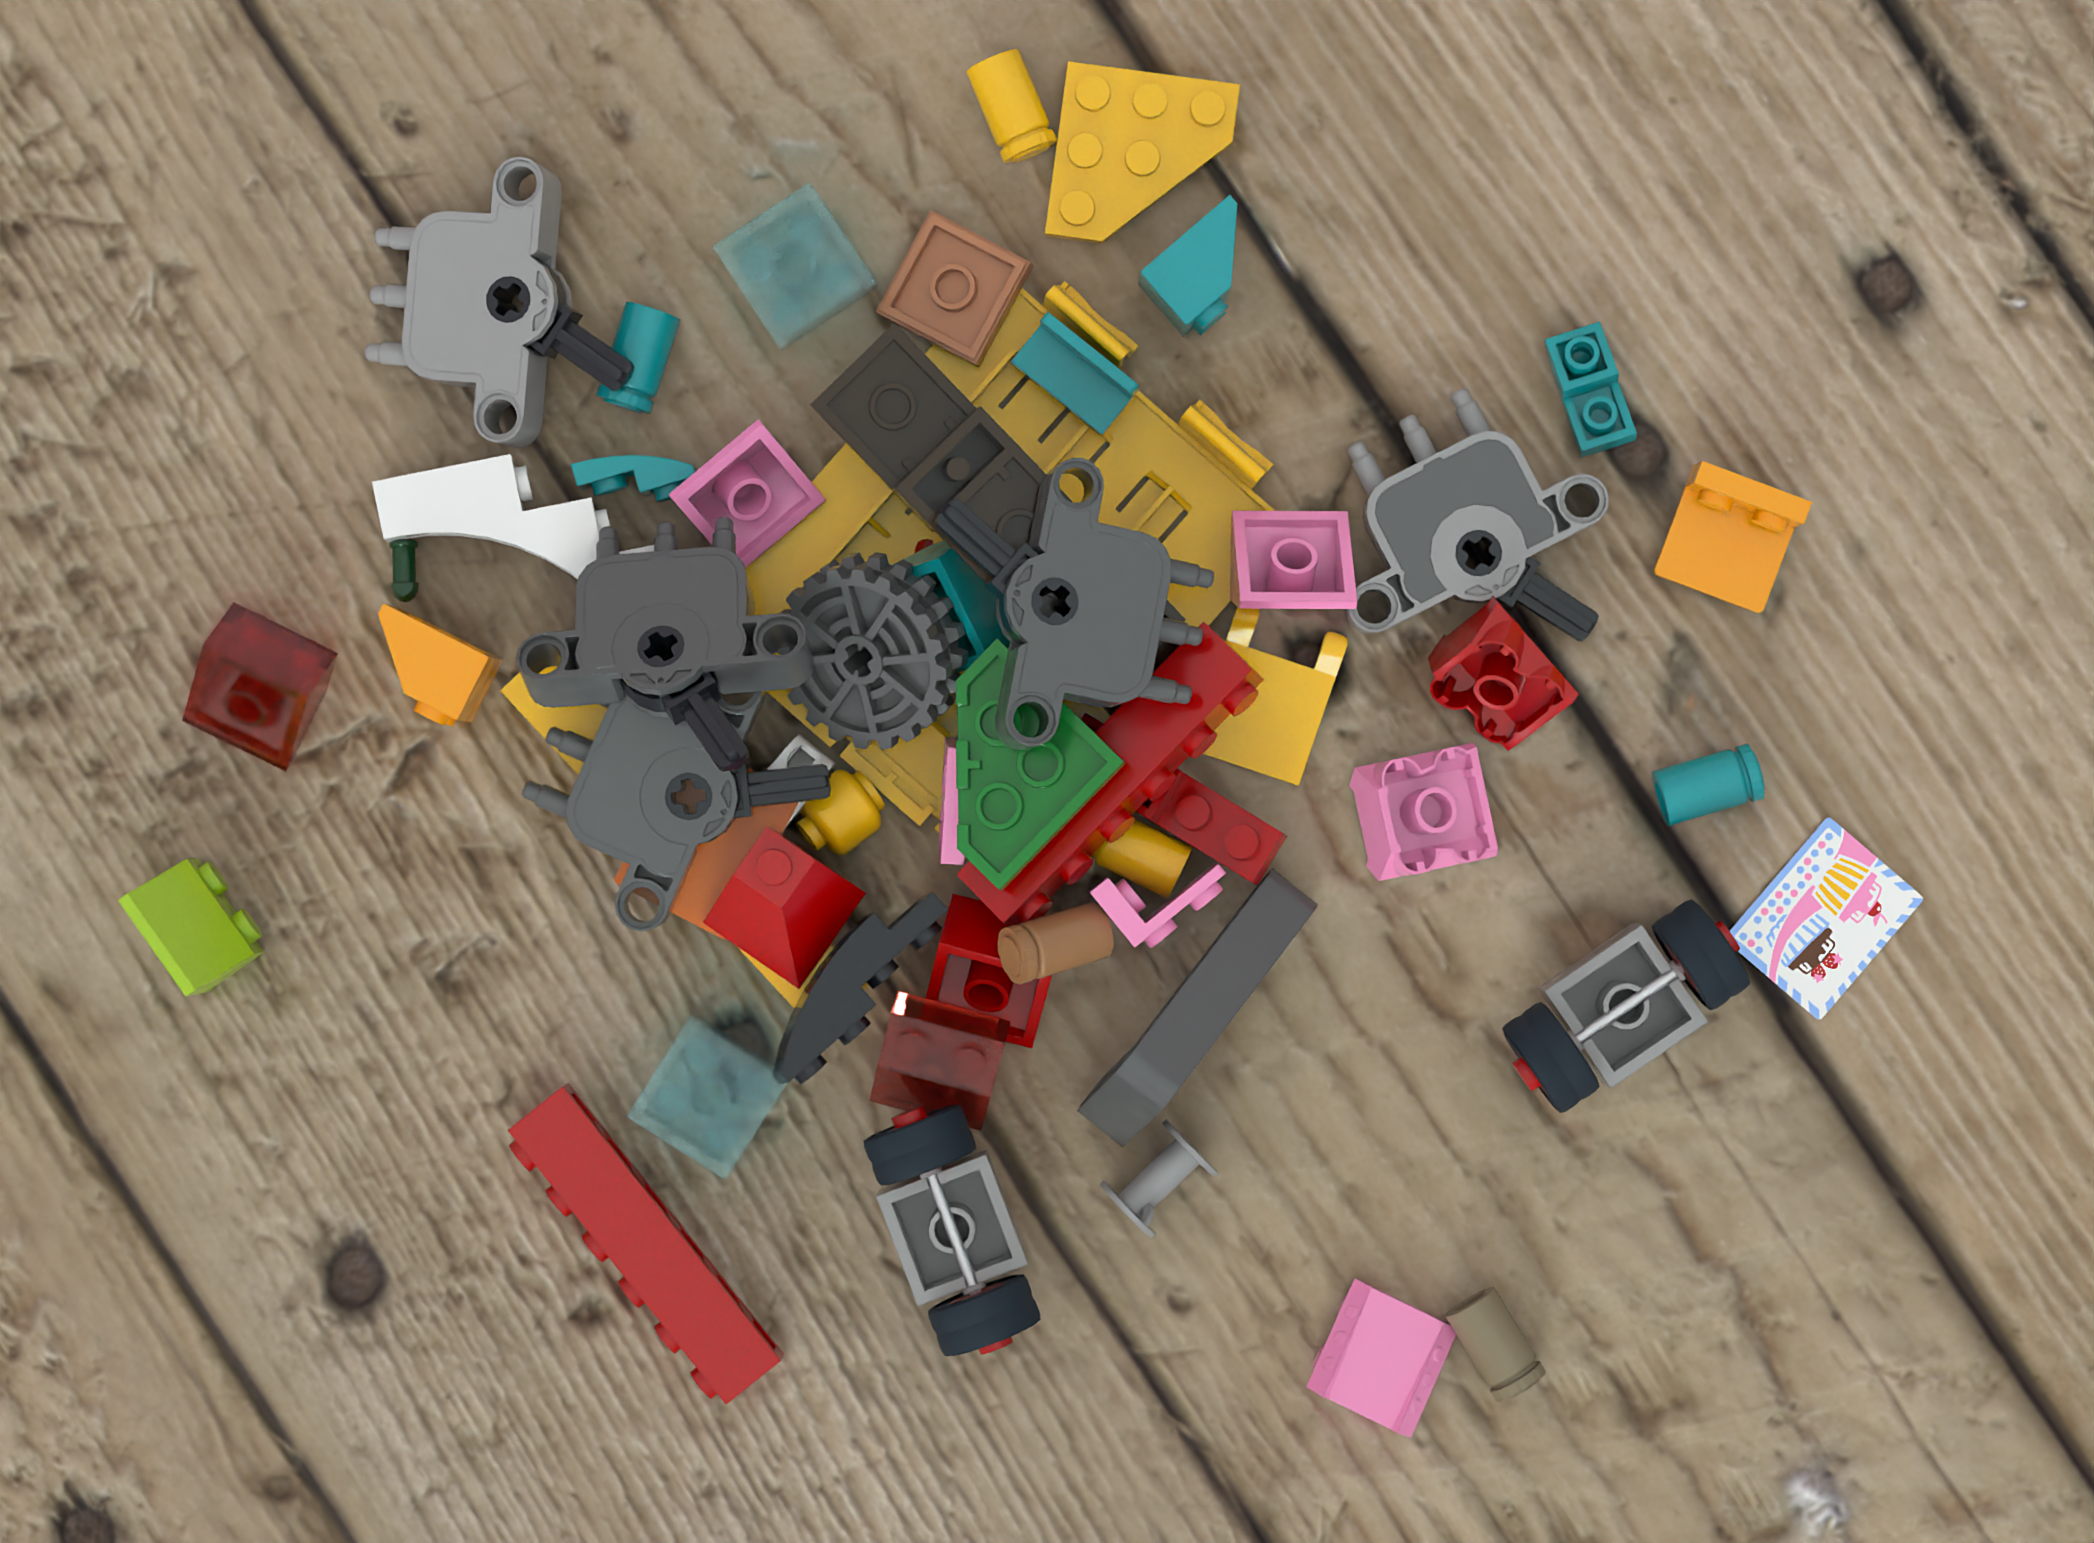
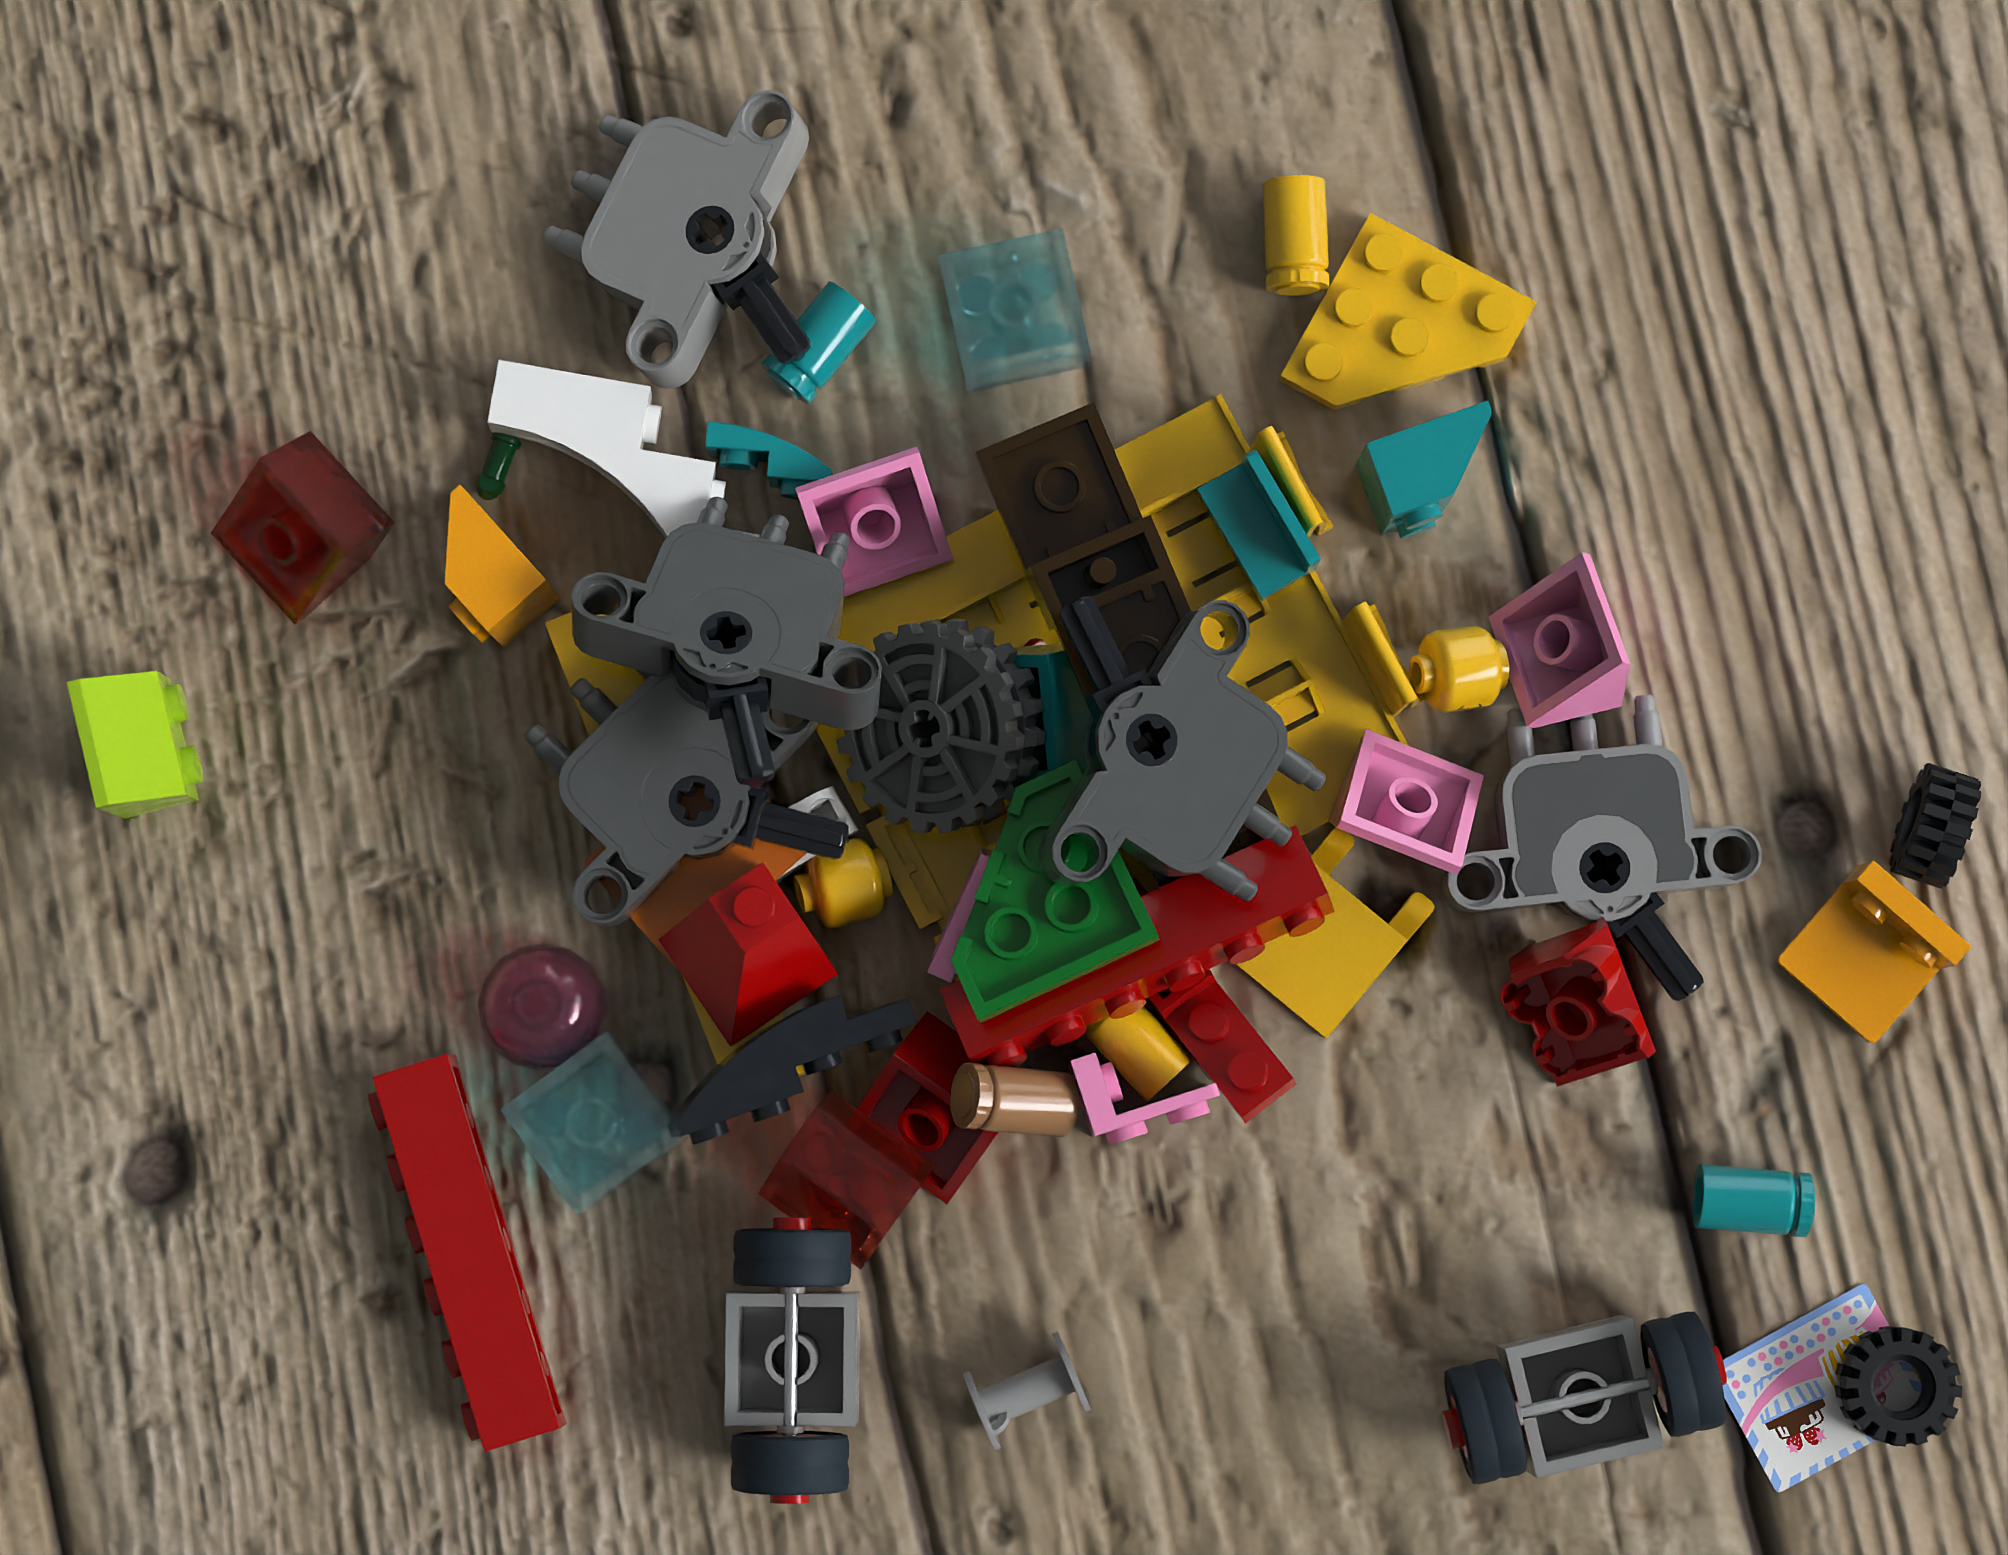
camera: 20 degrees right, 5 degrees down
nougat tile [876,210,1034,368] -> none
dark grey beam [1077,868,1318,1147] -> none
bright pink slope [1349,743,1499,881] -> none
teal slope [1544,321,1637,458] -> none
none -> clear pink cylinder [478,943,608,1071]
none -> yellow head [1409,626,1509,713]
none -> bright pink slope [1488,552,1631,728]
none -> black tyre [1834,1326,1962,1447]
none -> black tyre [1889,763,1981,889]

